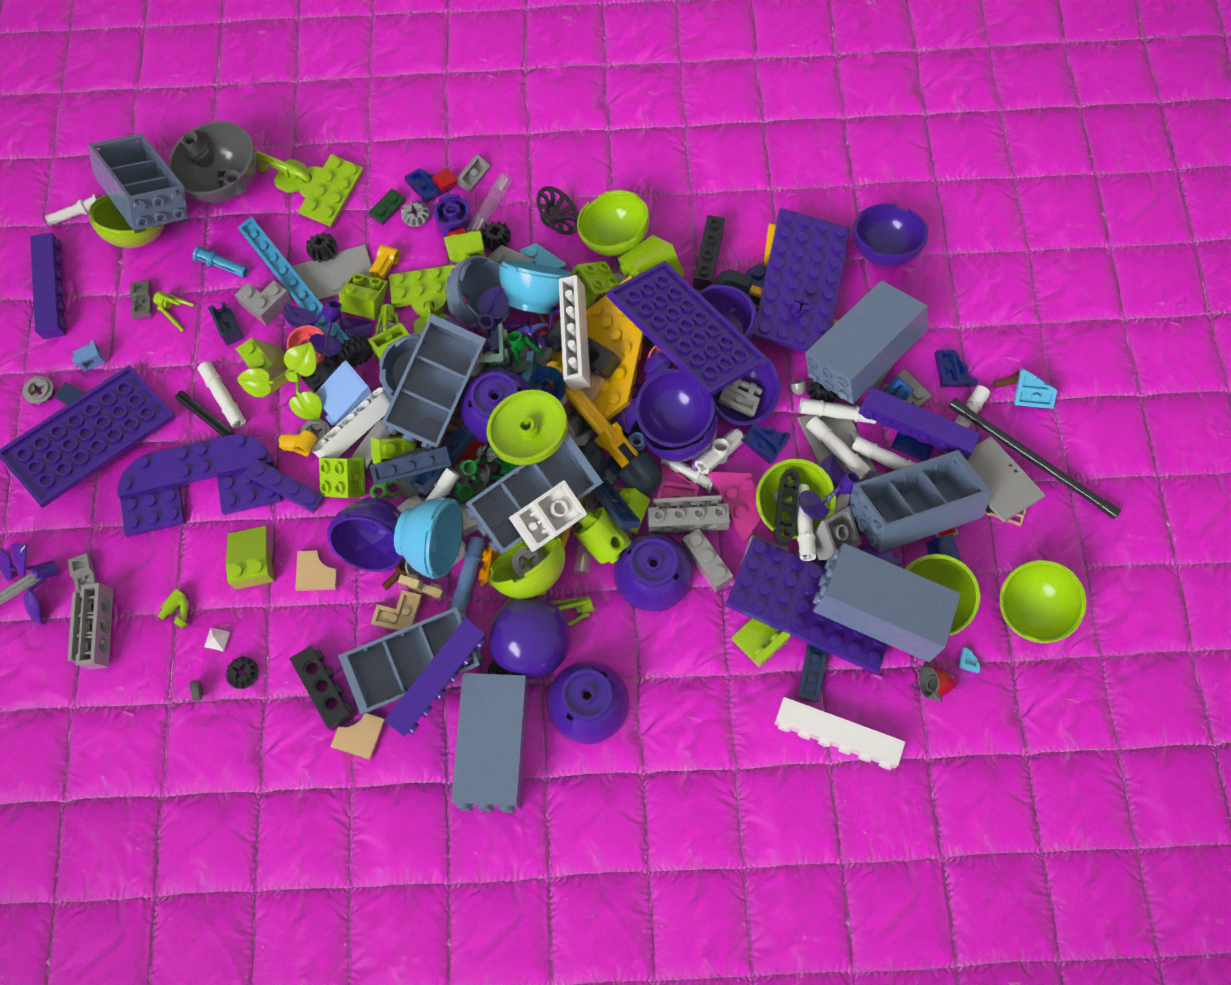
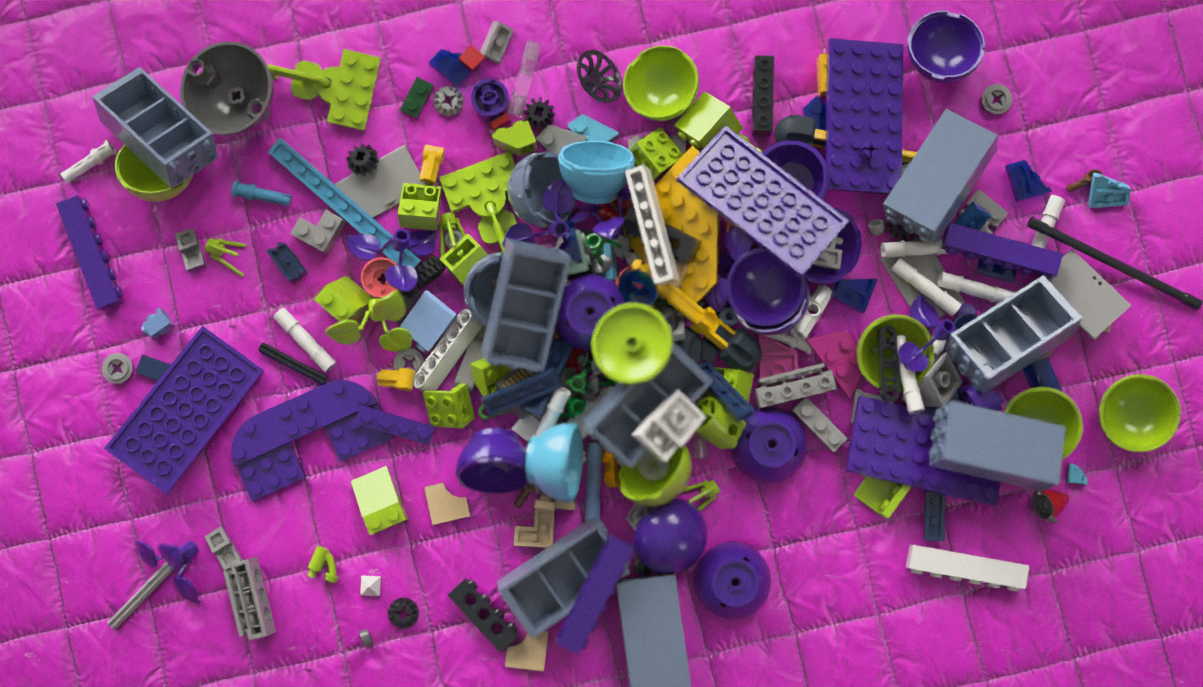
camera: 10 degrees left, 15 degrees up
none -> light grey gear [981,84,1012,115]

